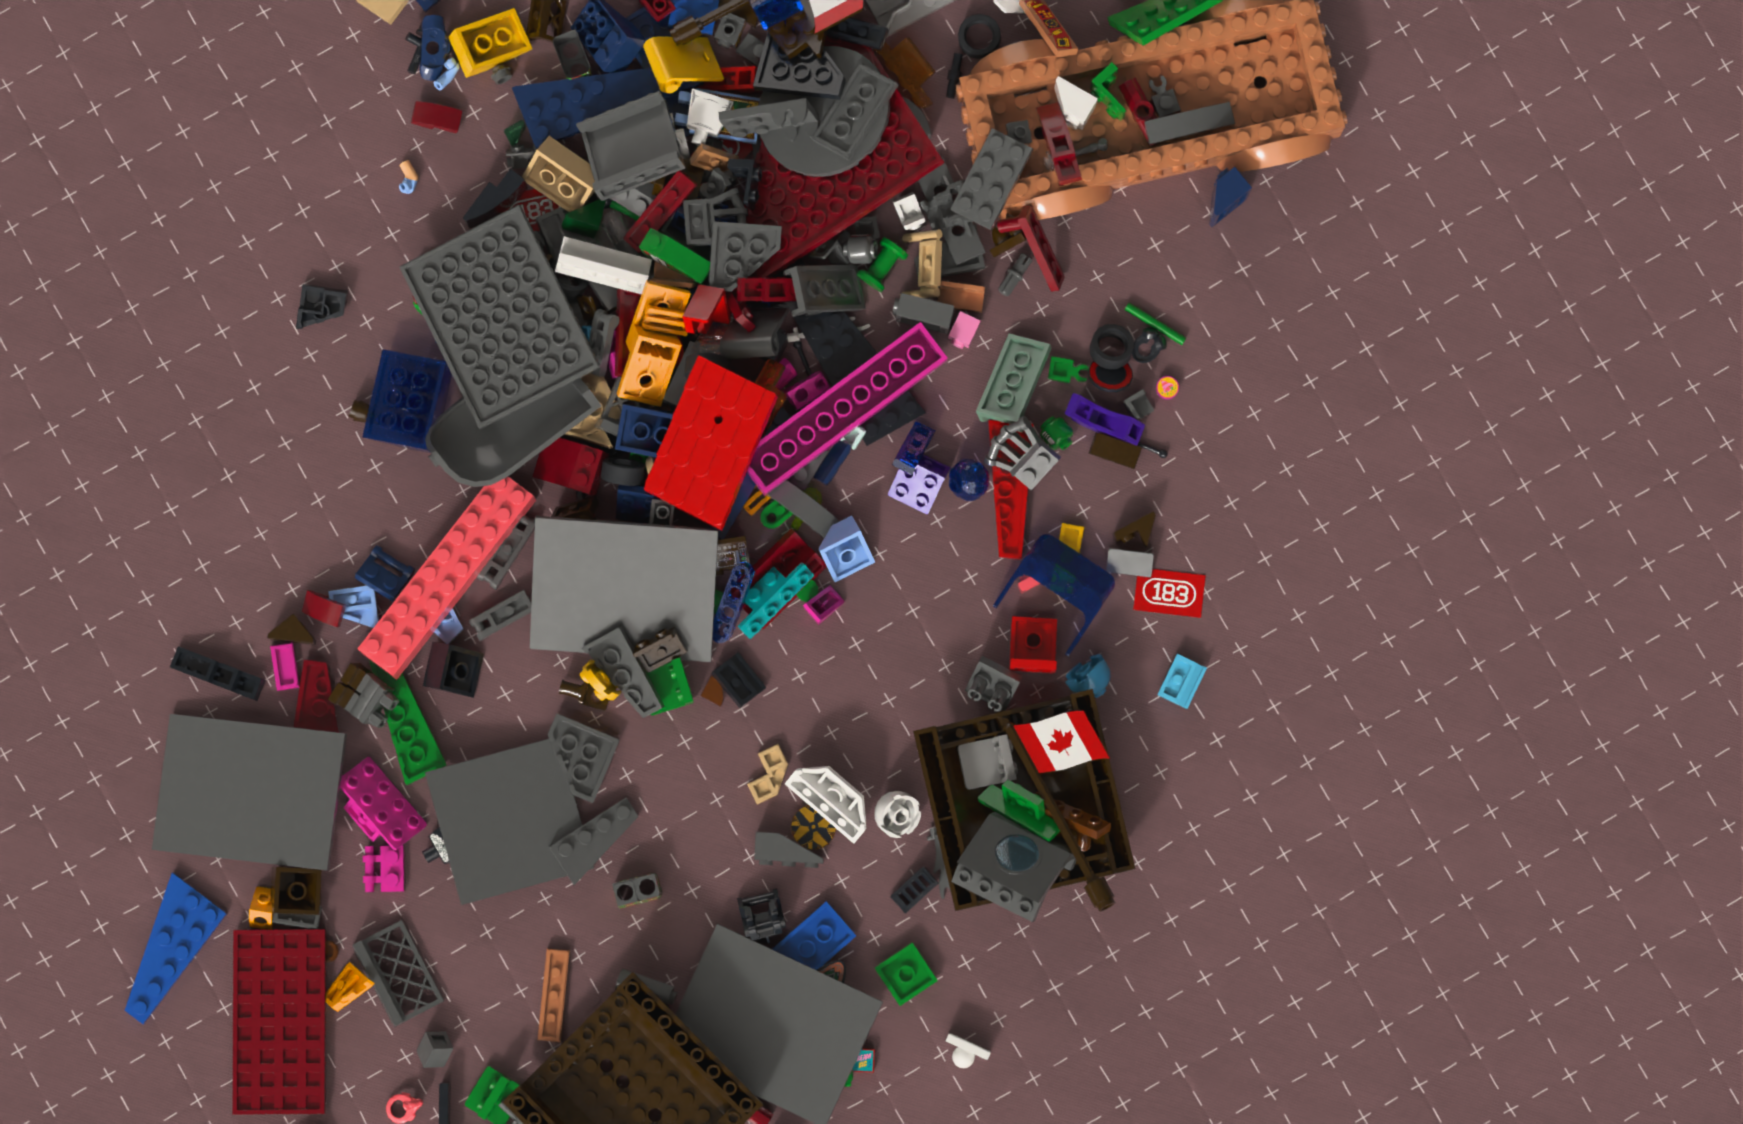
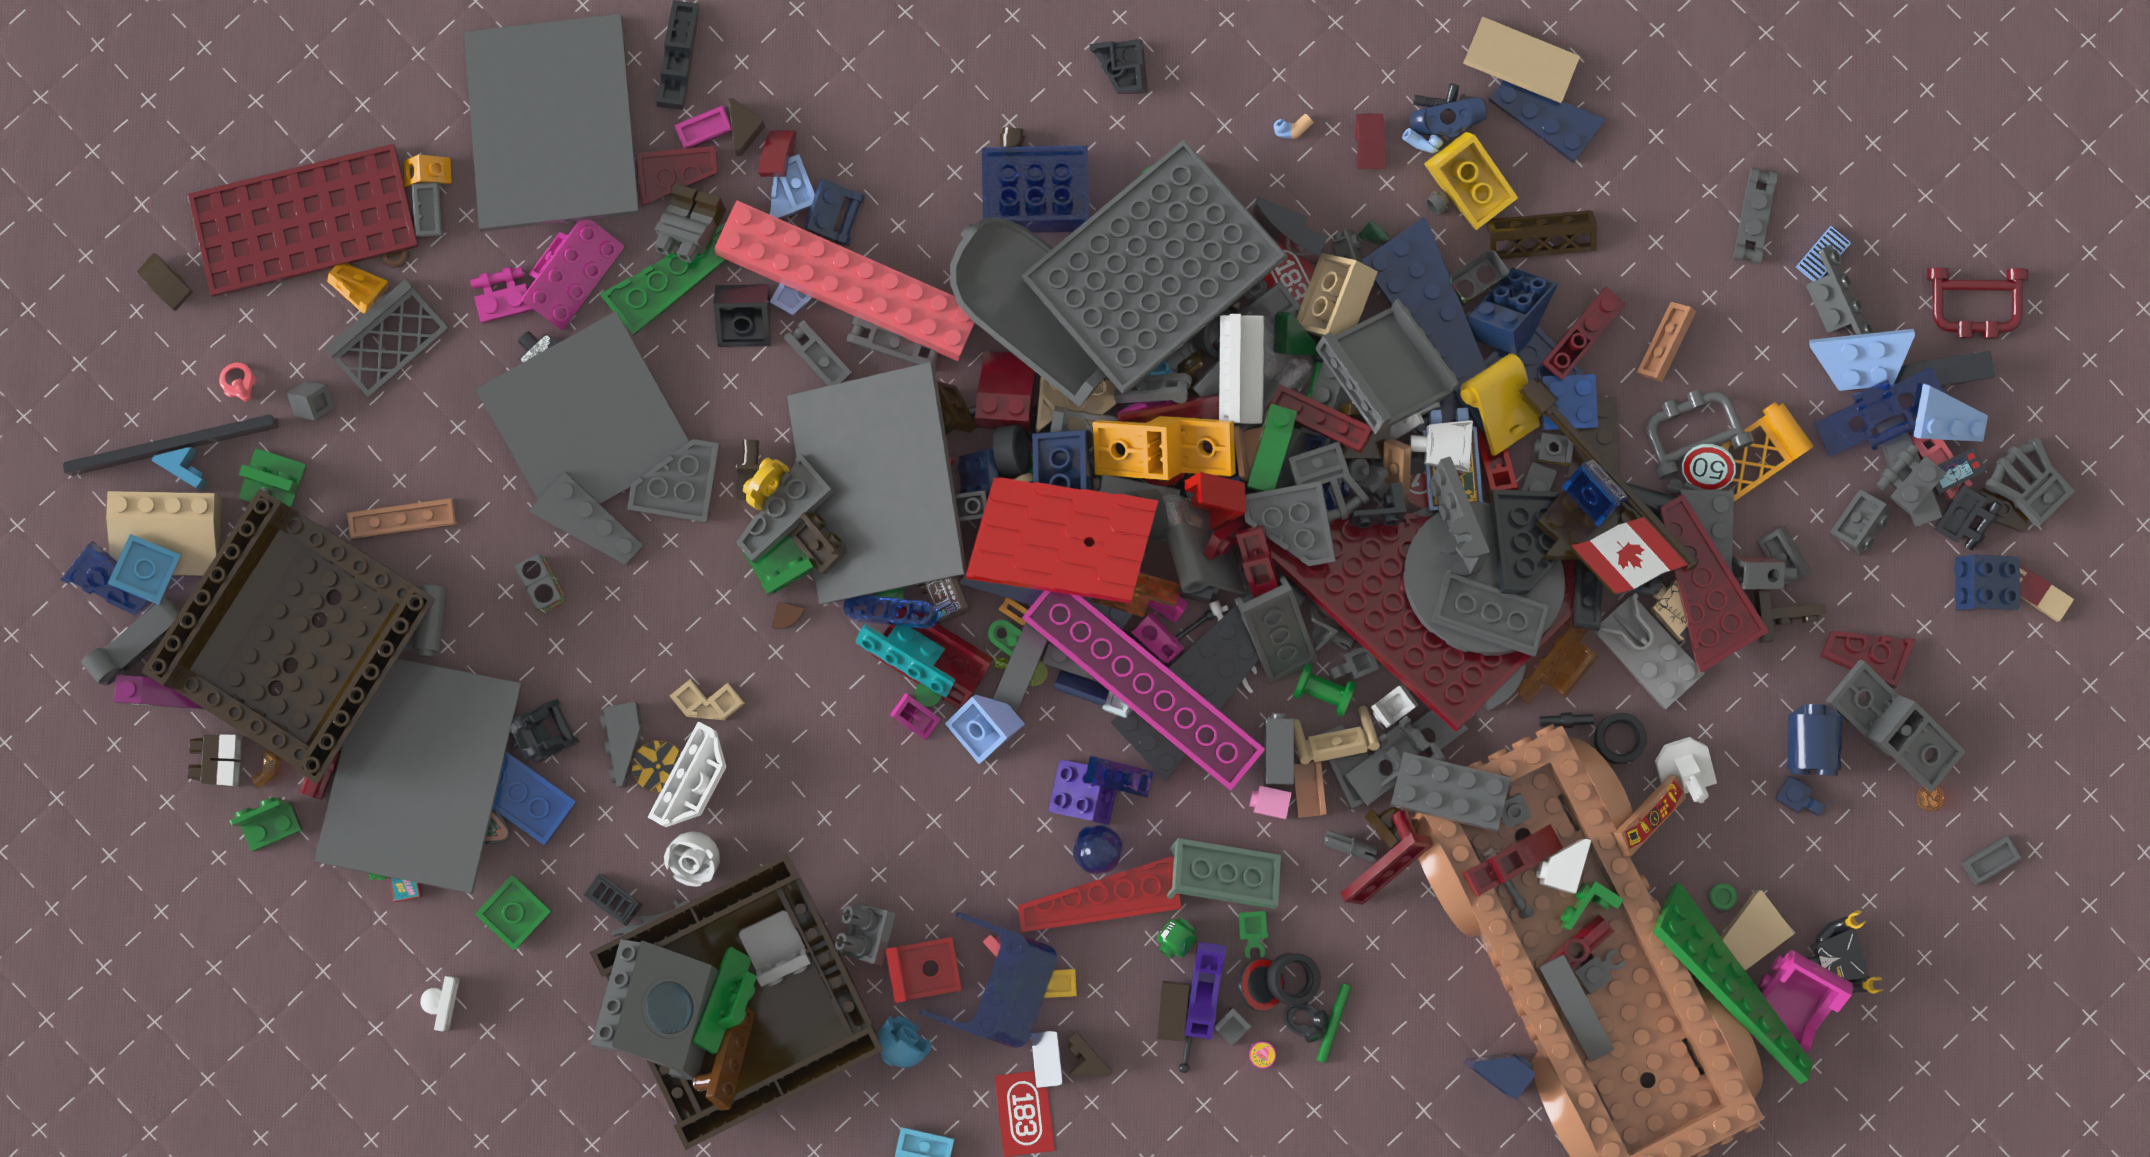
camera: 75 degrees right, 0 degrees up
blue wing [124,873,227,1024] -> none
dark brown slope [271,867,322,915] -> none
light orange tile [642,305,687,336] -> none
black plate [711,652,766,708] -> none
dark grey head [843,235,878,264] -> none
plate [984,416,1061,490] -> none
flag [1003,711,1116,912] -> none

